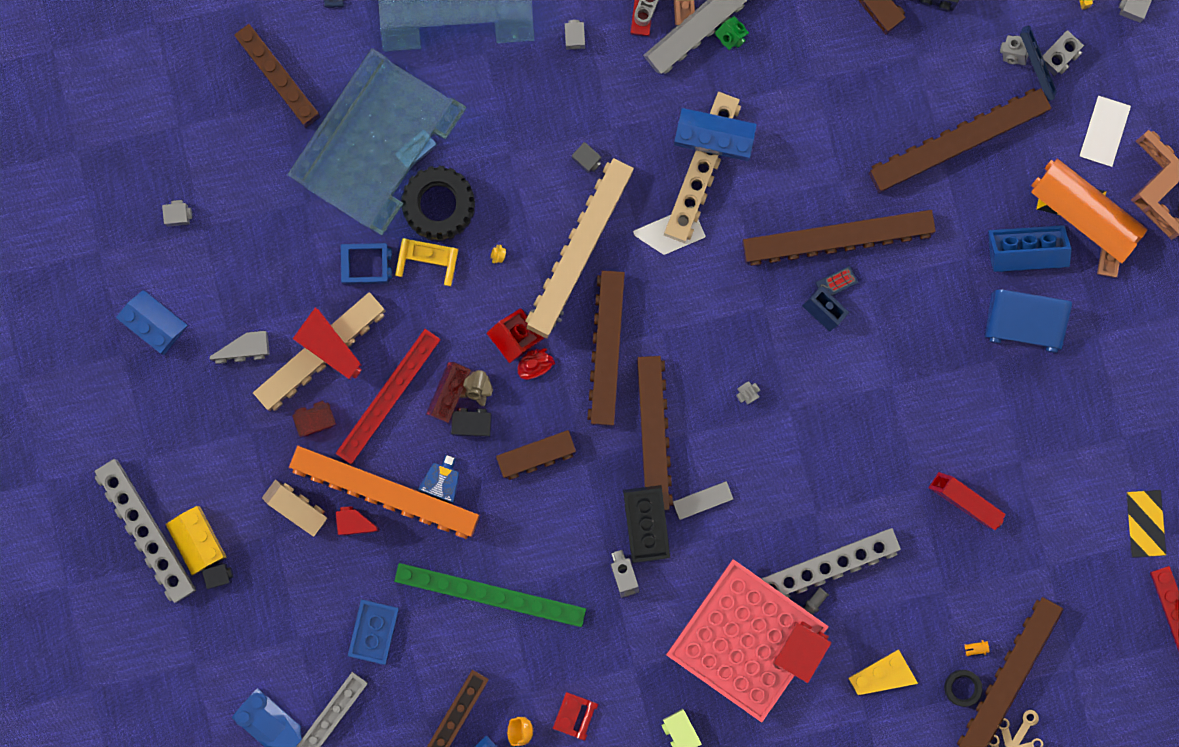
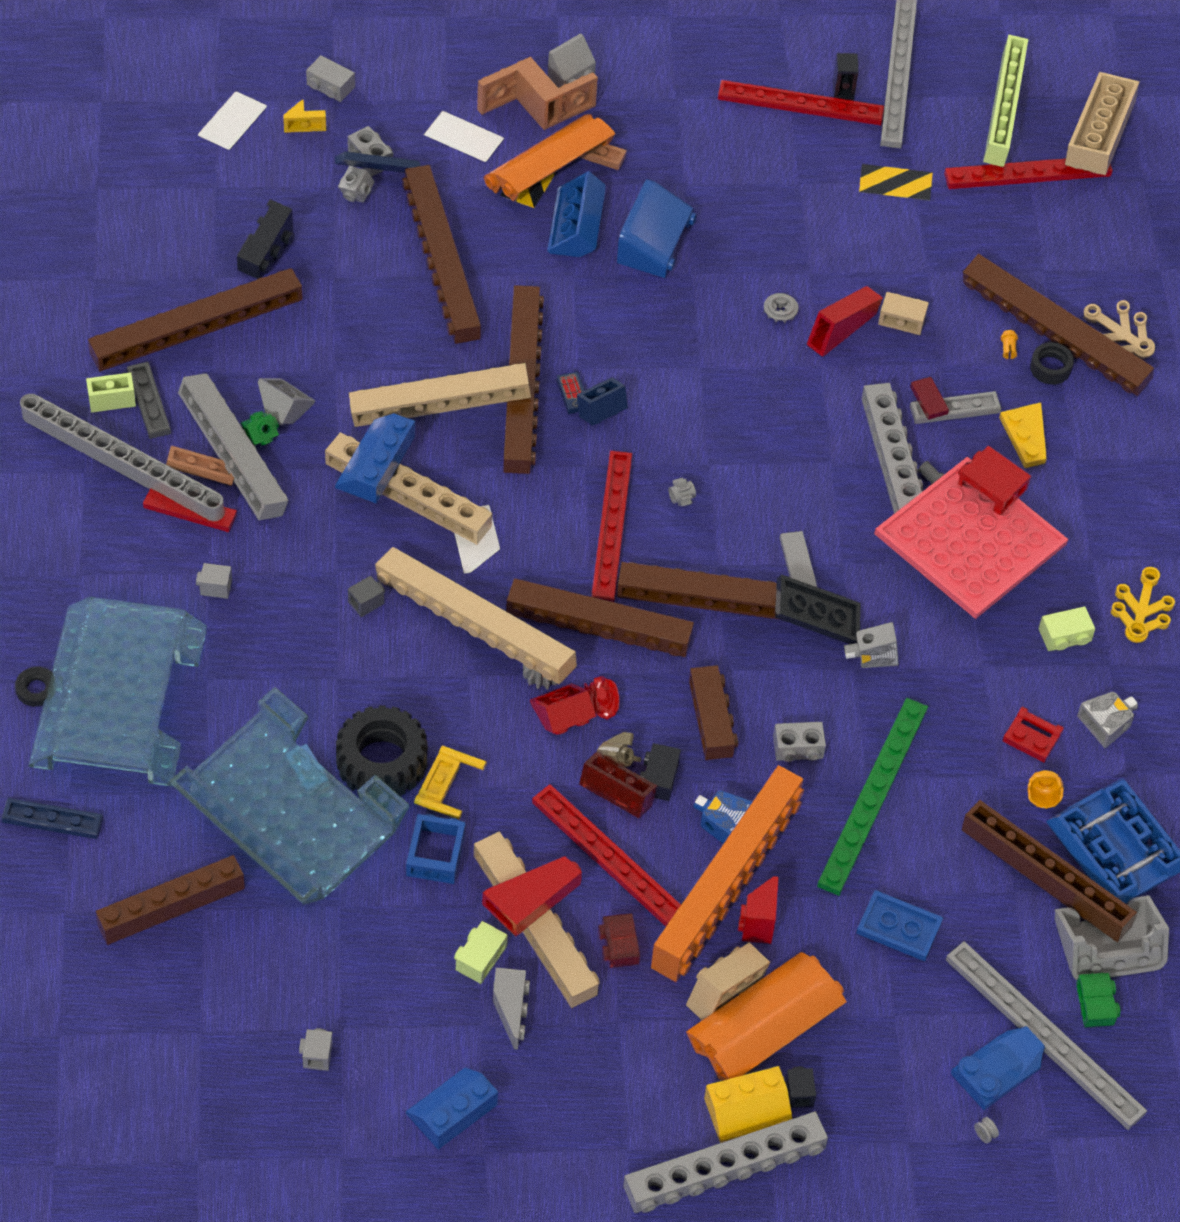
camera: 80 degrees left, 30 degrees down
yellow plate [491,245,506,264] -> none
none -> light grey slope [258,378,315,425]
none -> tan brick [349,363,531,427]
none -> yellowish green brick [454,921,508,984]
none -> red tile [591,451,632,602]
none -> orange cylinder [686,952,846,1081]
none -> light grey gear [764,293,798,323]
none -> light grey brick [773,722,826,762]
none -> tan brick [878,292,929,335]
none -> dark red tile [910,377,949,420]
none -> light grey tile [910,391,1001,424]
none -> light grey bush [974,1117,999,1143]

